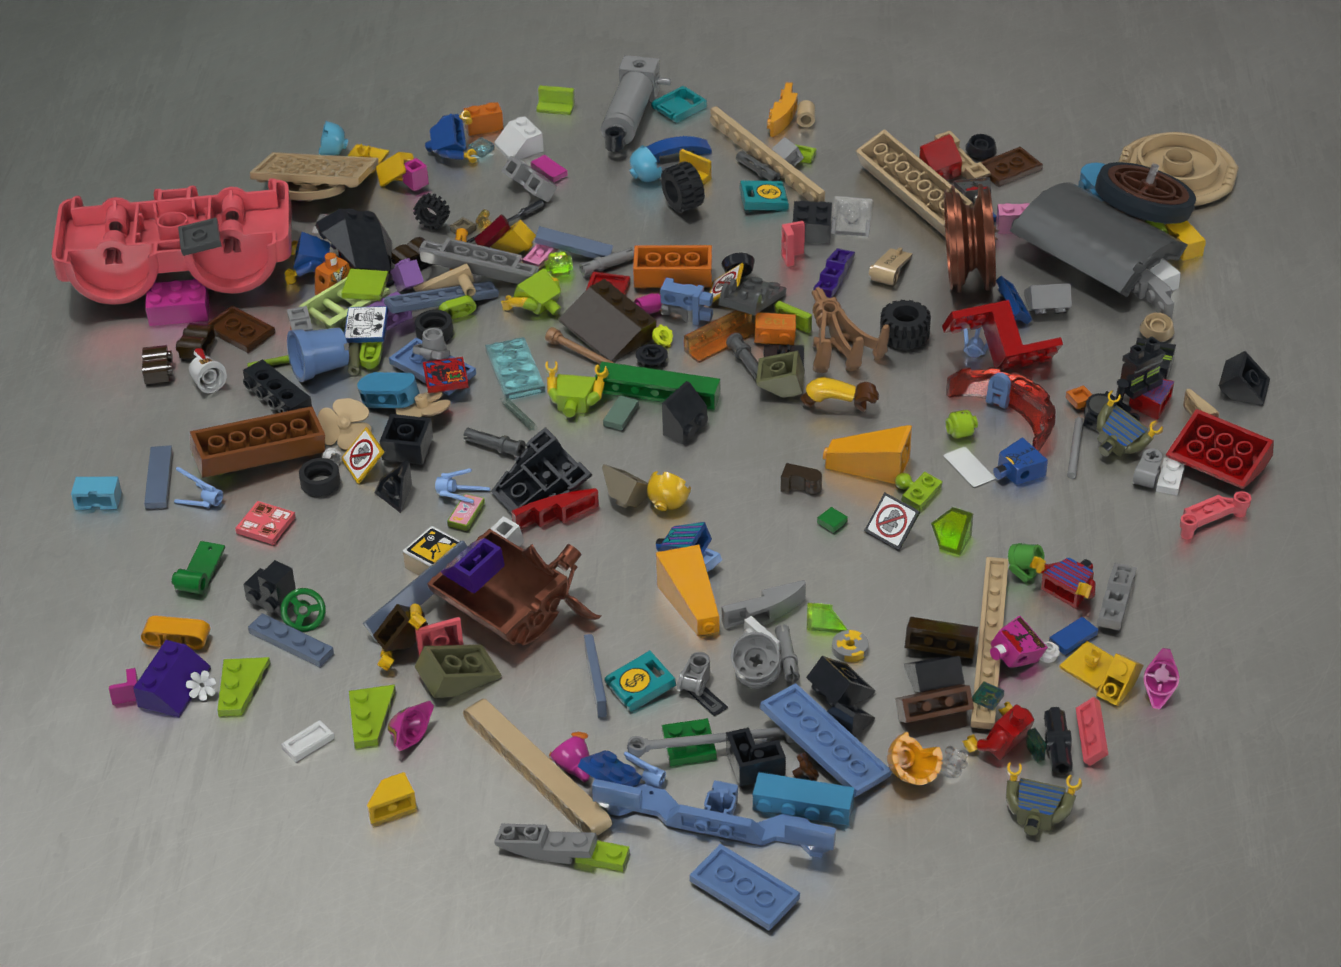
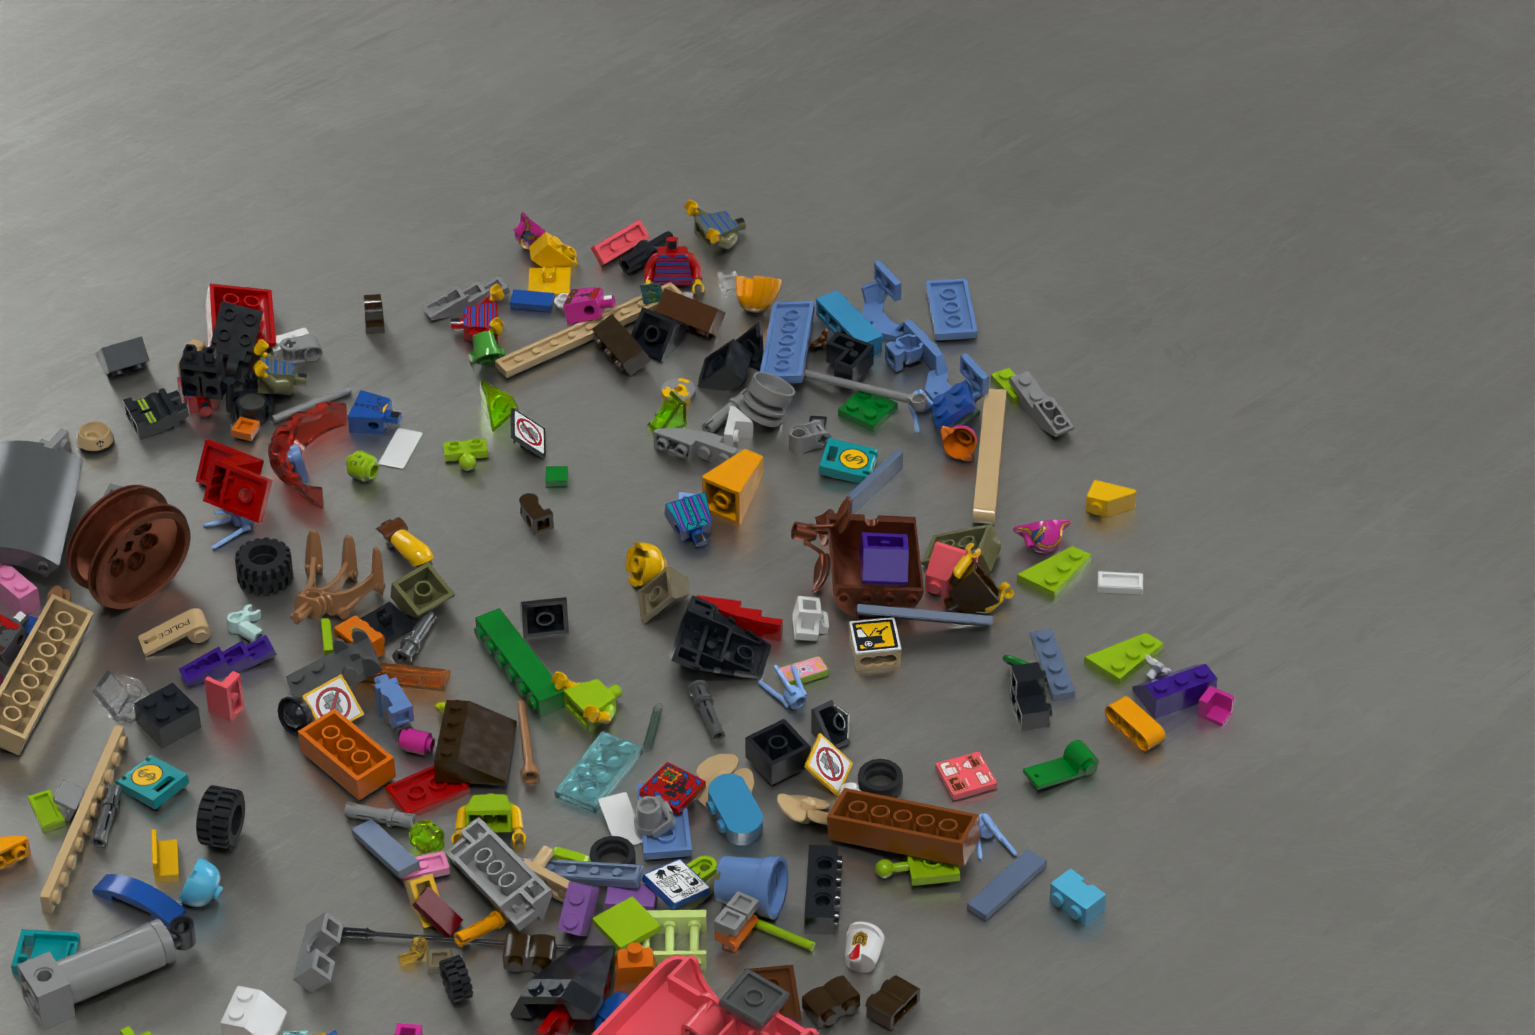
camera: 135 degrees left, 0 degrees up
dark pink tile [530,155,568,183] -> none
sand green tile [603,395,639,431] -> none
black gear [636,344,668,368] -> none
light orange slope [823,425,912,484] -> none
coral plate [1180,491,1251,540] -> none
none -> black plate [209,301,263,384]
none -> light aqua bar [227,604,265,643]
none -> dark brown leg [364,294,385,334]
none -> white sticker [598,792,642,845]

